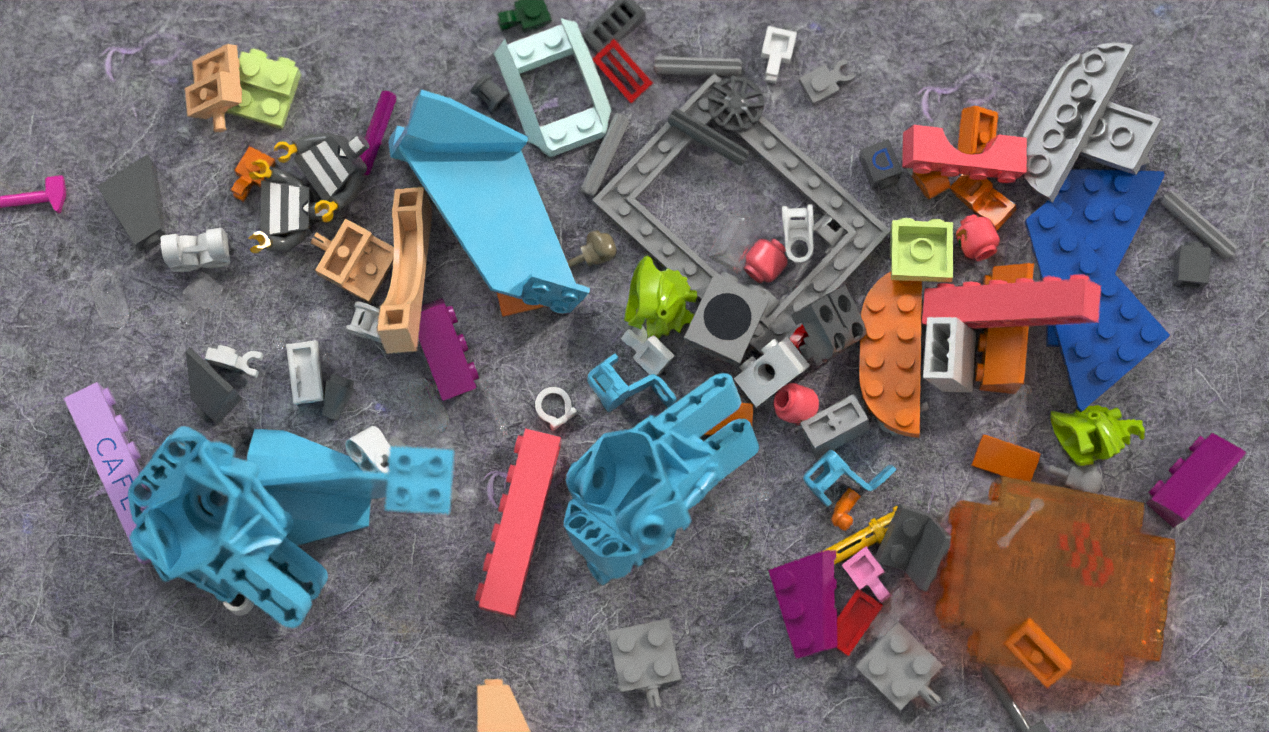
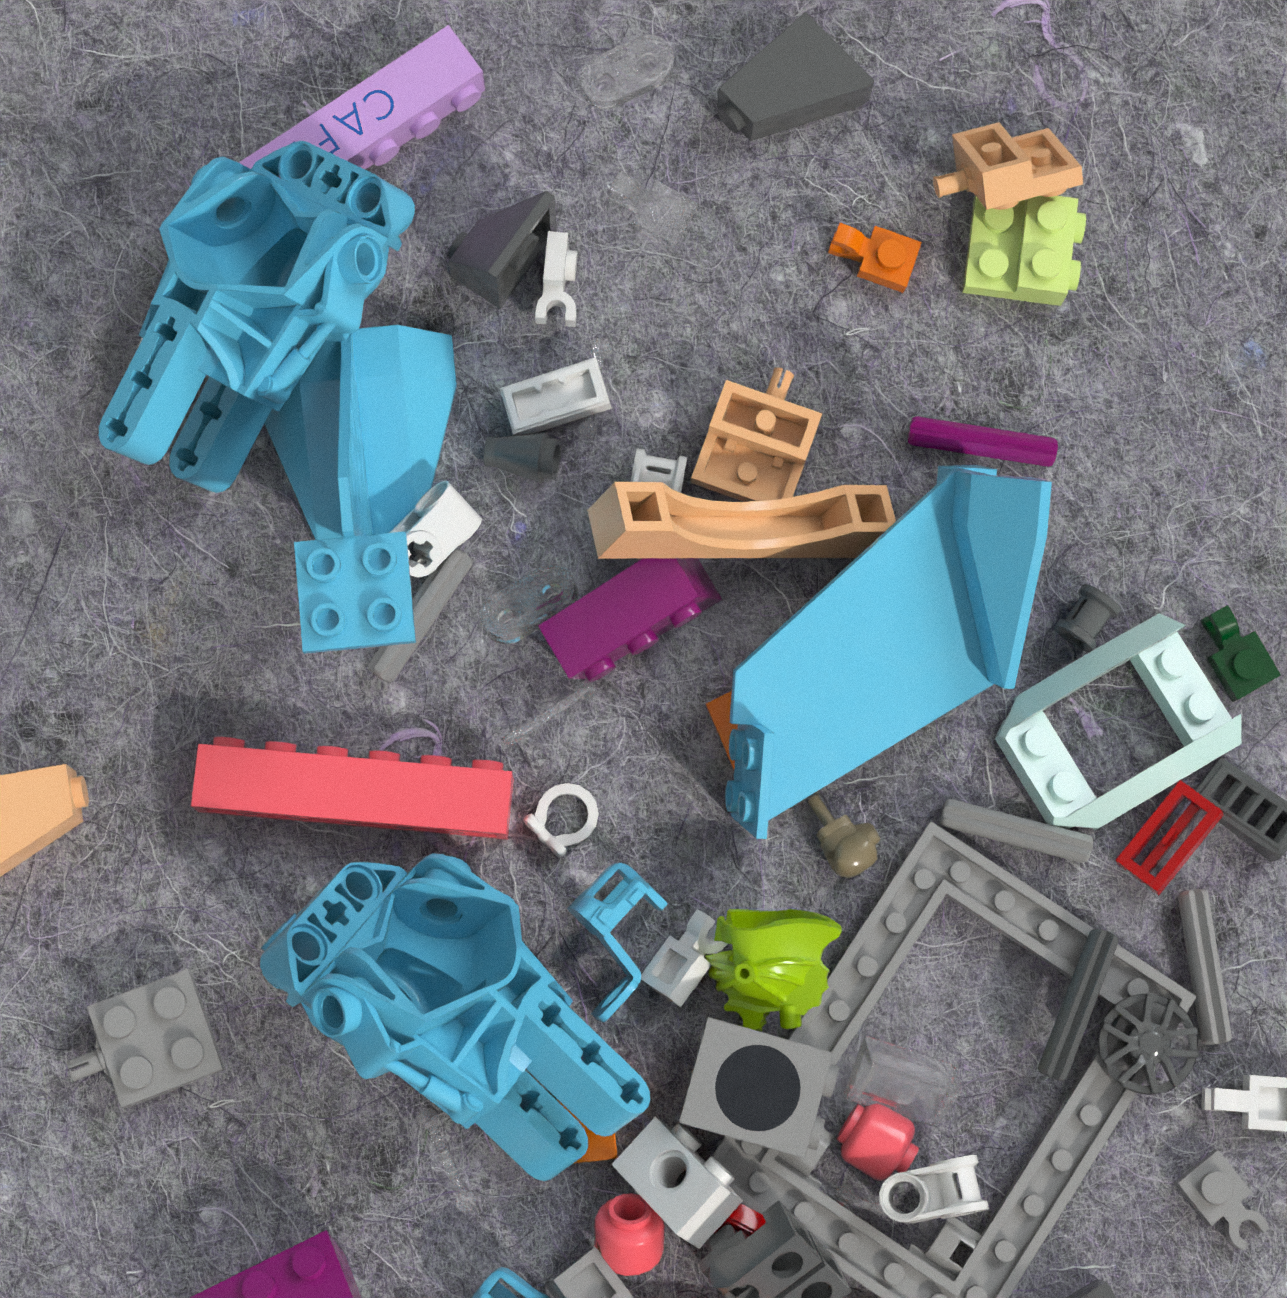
camera: 75 degrees right, 0 degrees up
white piece [161,228,230,272] -> none
dark grey torso [248,159,328,253] -> none
dark grey torso [274,132,370,222] -> none

